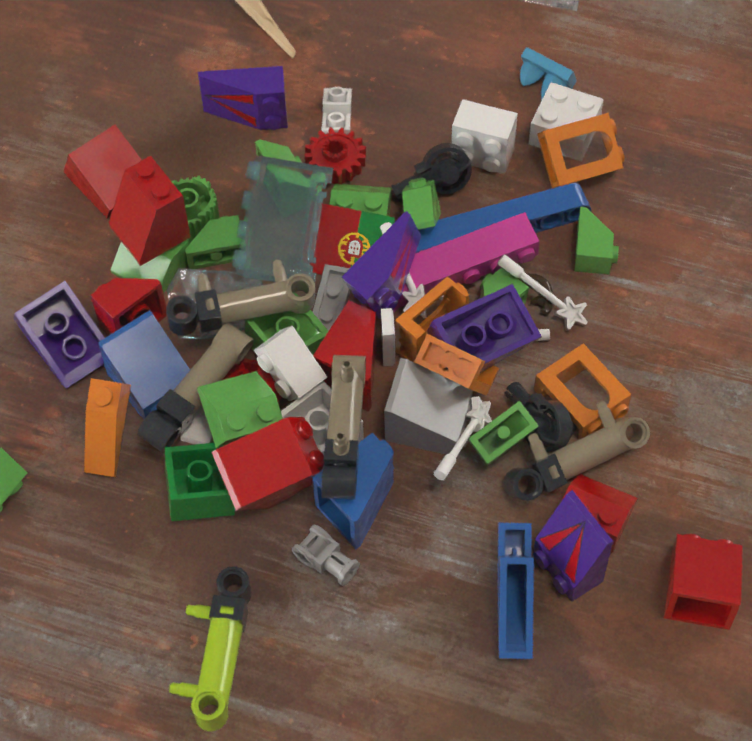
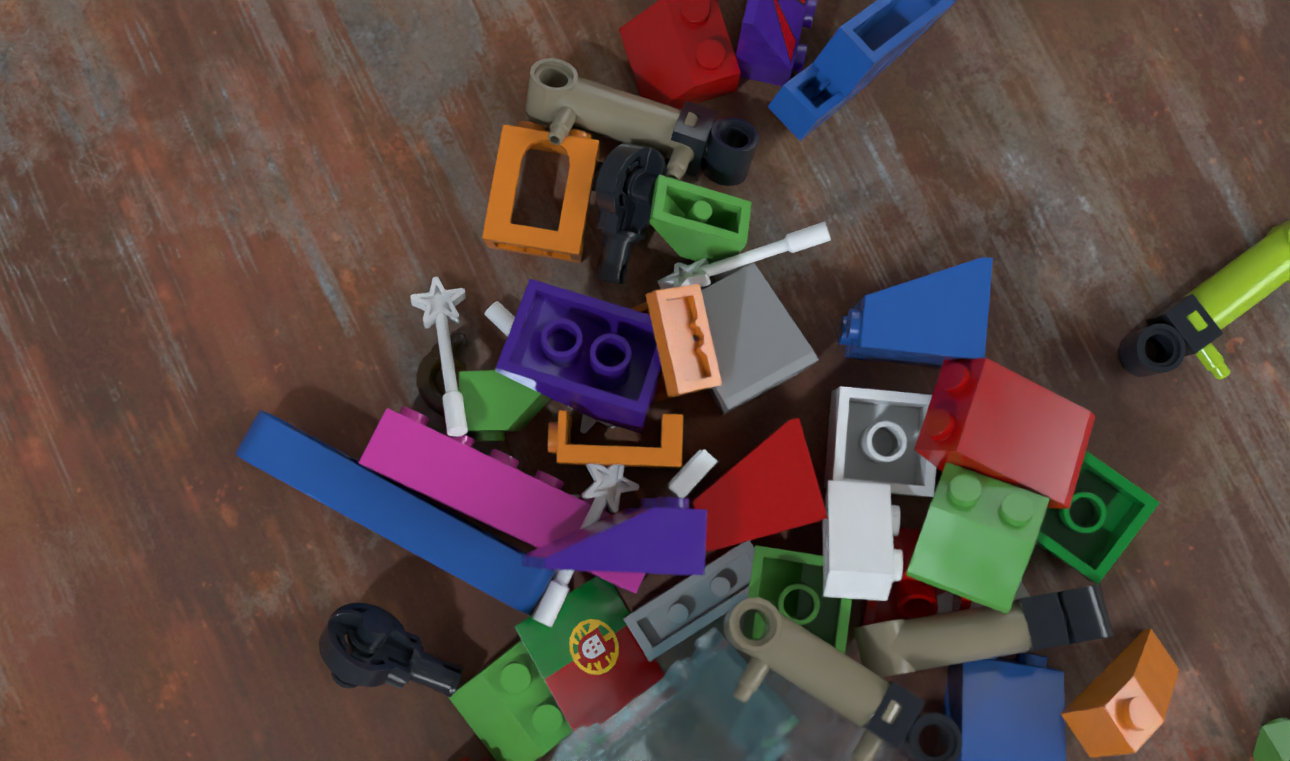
camera: 135 degrees left, 25 degrees up
light grey connector [292,525,360,586] -> none
dark tan piece [321,355,366,500] -> none
bright green slope [402,178,441,230] -> none
white brick [451,99,517,174] -> none
dark azure tile [520,47,577,99] -> none
white brick [529,82,604,161] -> none
orange panel [537,112,625,188] -> none
bright green slope [574,207,619,274] -> none

